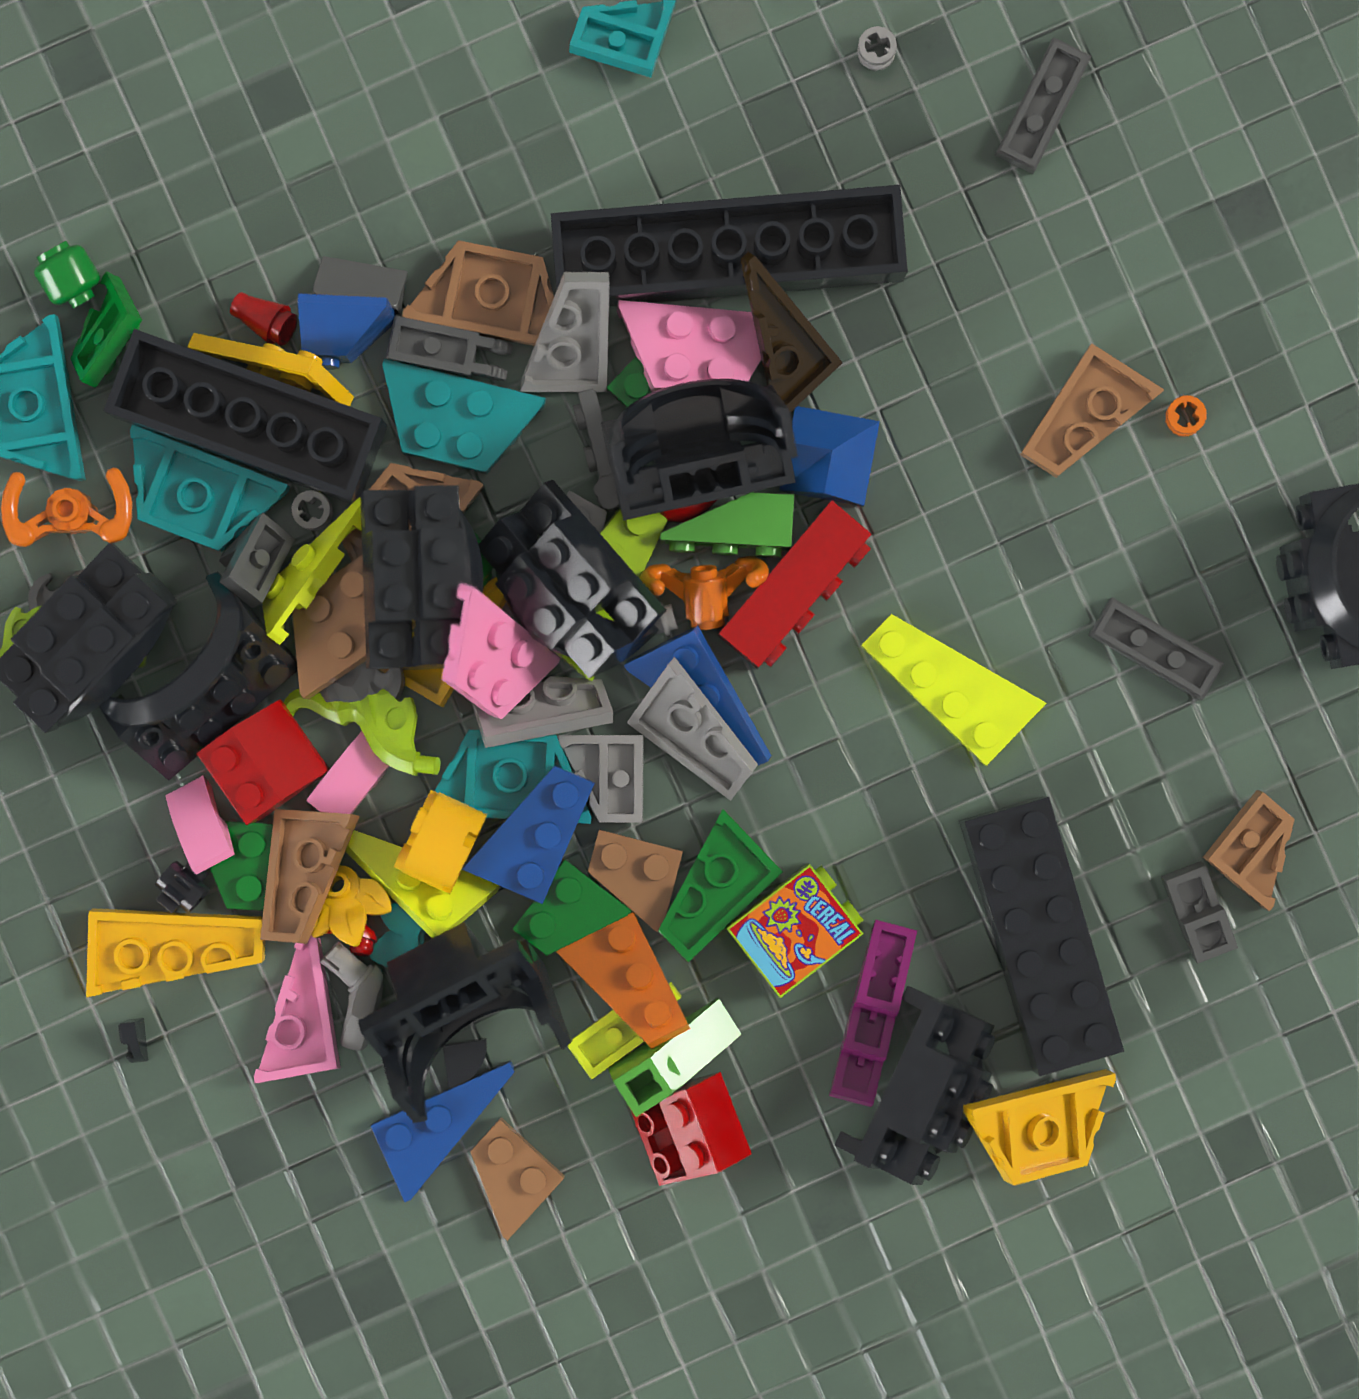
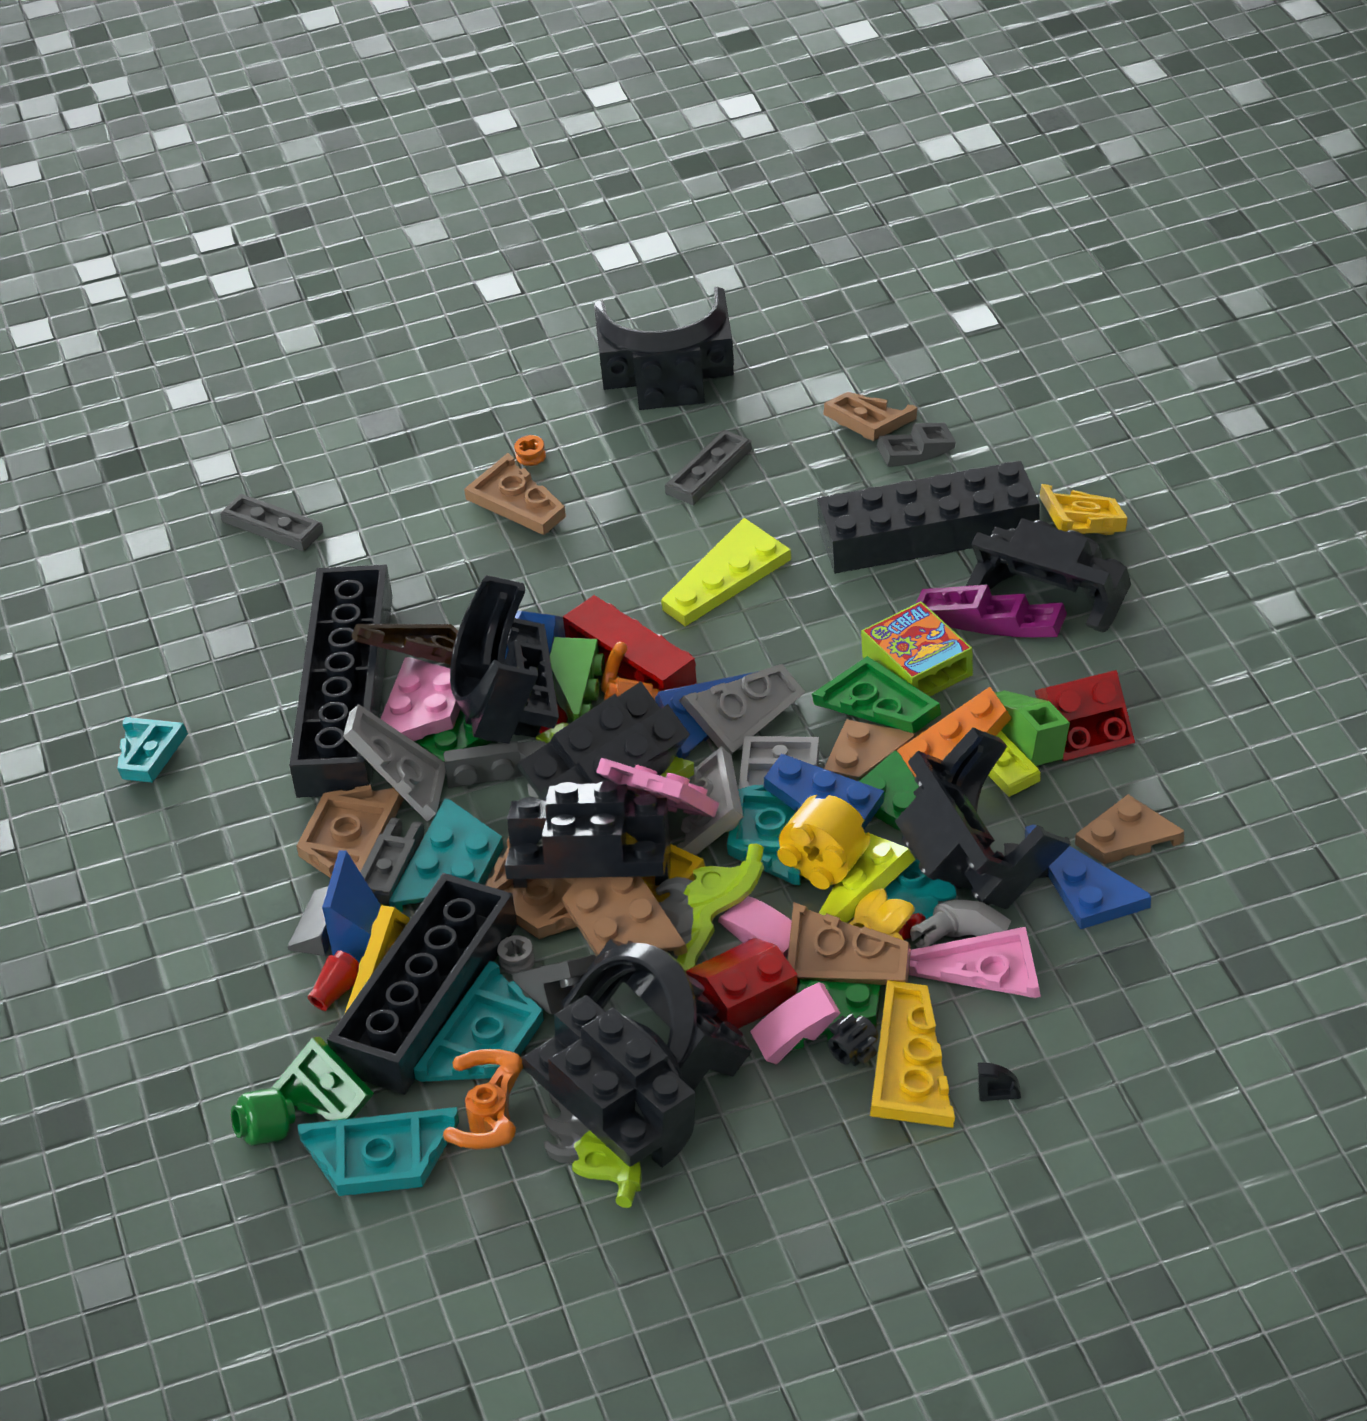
camera: 80 degrees left, 45 degrees down
neon yellow wing [262,497,362,645] -> none
light grey bush [857,26,897,71] -> none

